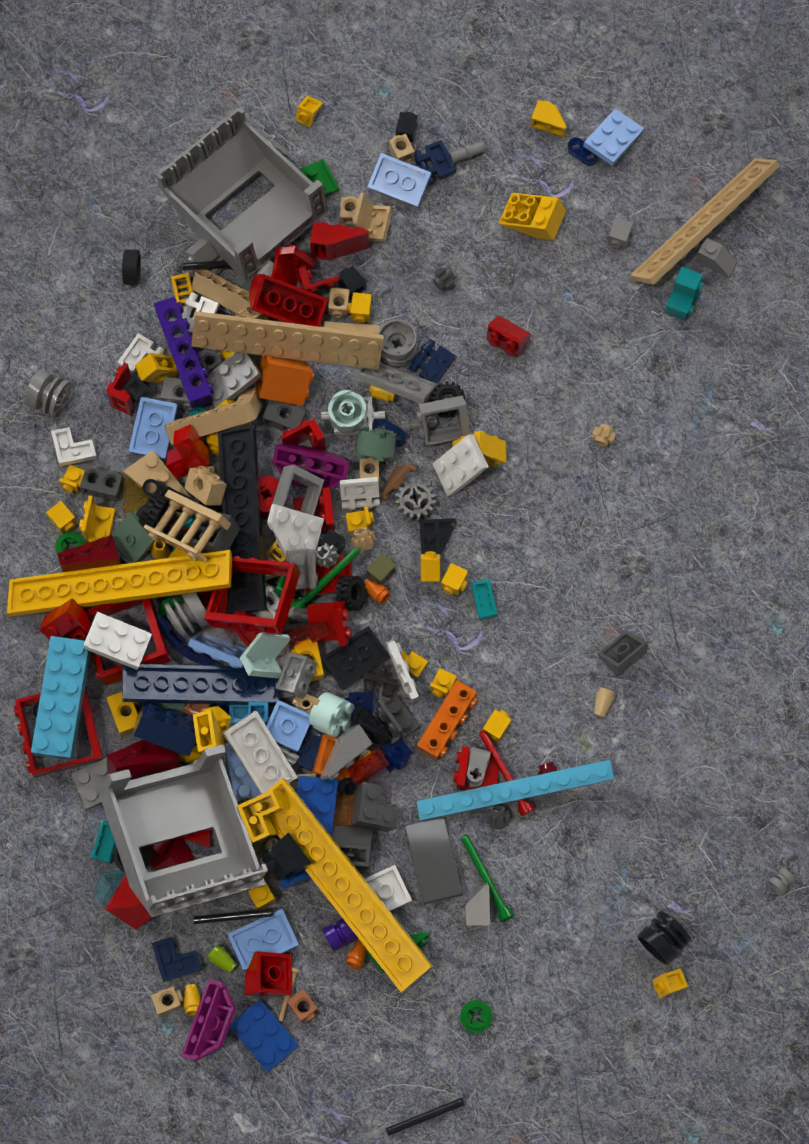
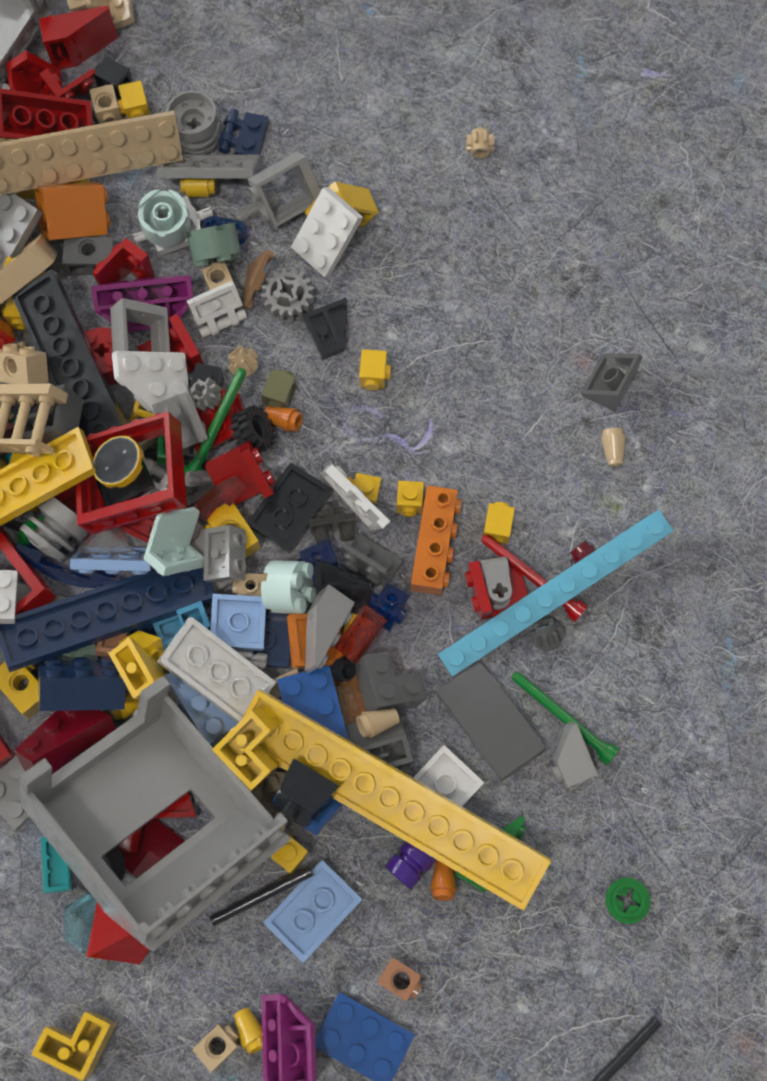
camera: 20 degrees left, 0 degrees up
dark blue plate [152,937,202,983] -> none
lime cone [207,944,237,973] -> none
red slope [245,951,292,997] -> none
tan piece [278,967,300,1022] -> none
yellow bracket [345,506,374,534] -> none
yellow brick [421,551,440,582] -> none
black tyre [431,381,465,418] -> none
dark grey gear [433,267,456,290] -> none
teal plate [471,579,498,620] -> none
red slope [487,315,531,358] -> none
none -> yellow brick [31,1011,117,1081]
none -> black tile [93,436,144,488]
none -> tan cone [356,708,399,738]

